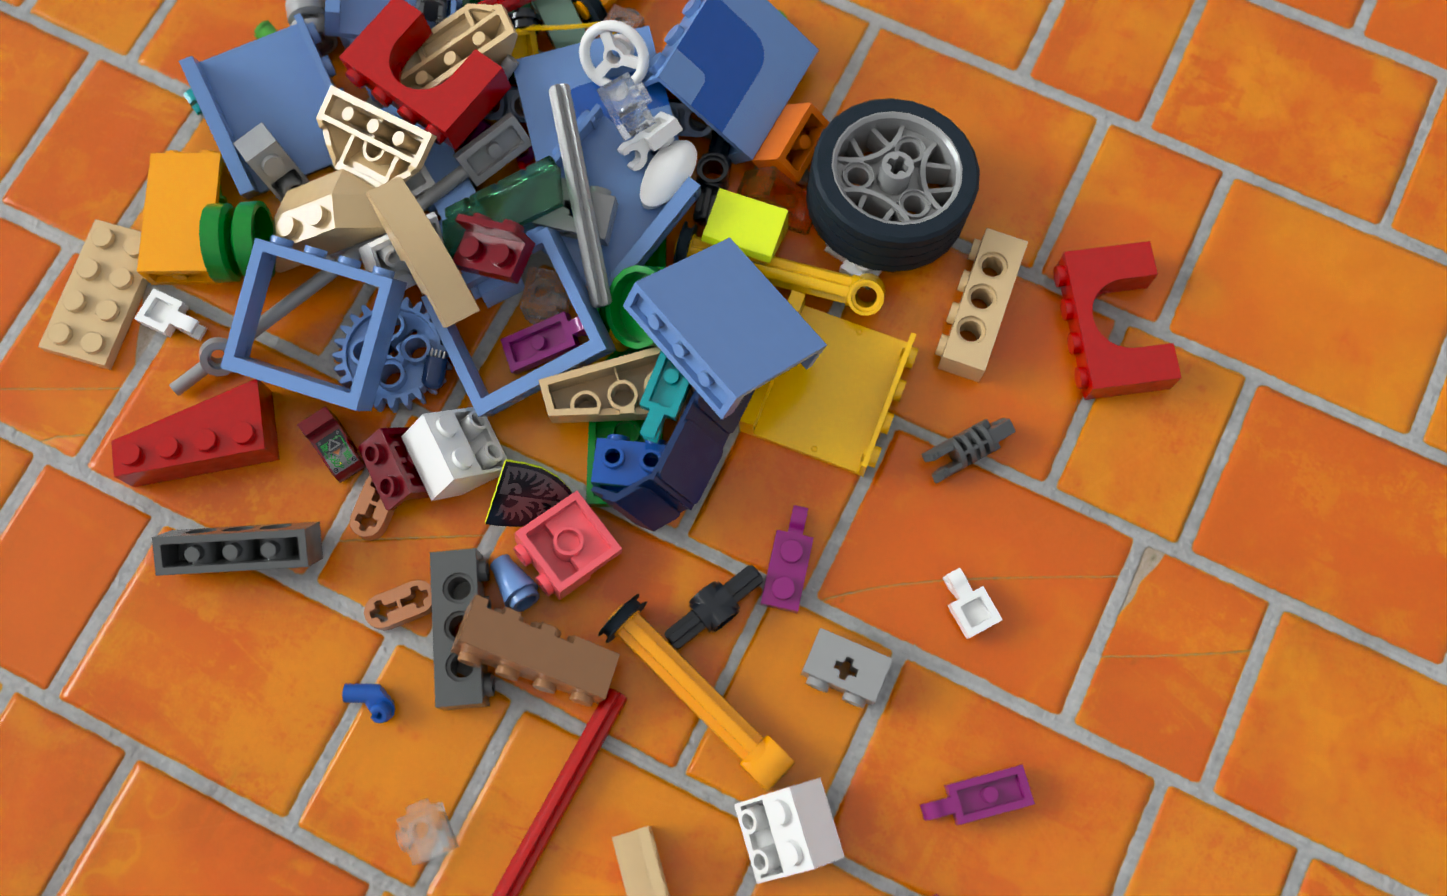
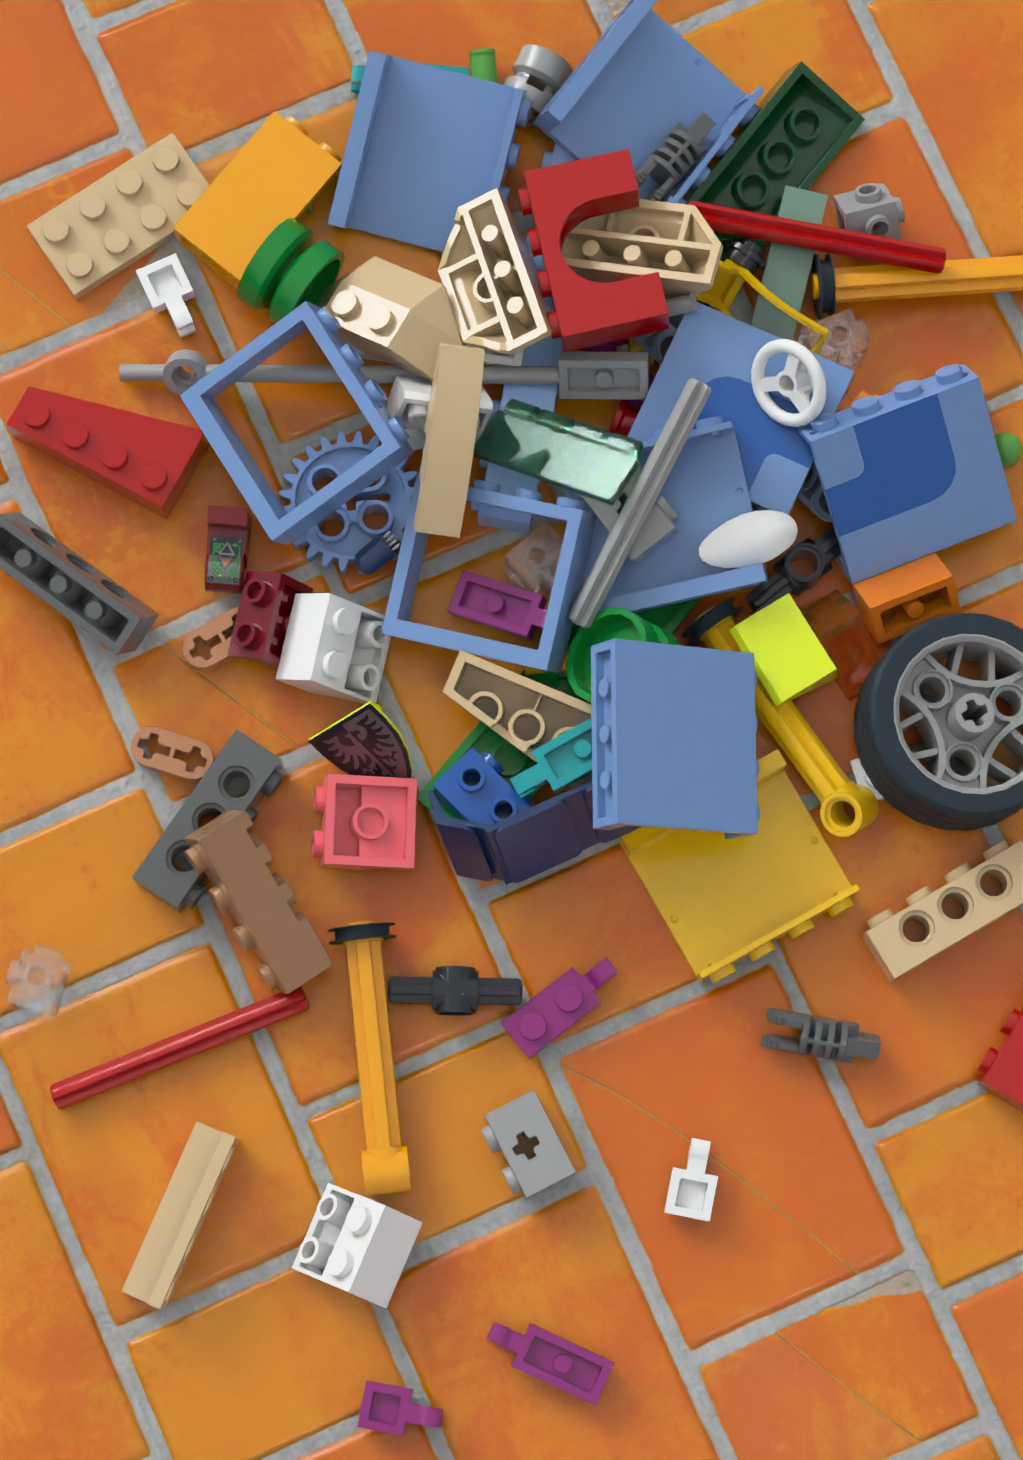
camera: 35 degrees right, 5 degrees up
light grey slope [233,122,310,202] -> none
blue arm [342,683,395,724] -> none
dark red bracket [453,213,536,284] -> none
medium blue cone [490,554,540,612] -> none
clear brick [596,72,656,141] -> none
white plate [617,111,683,171] -> none

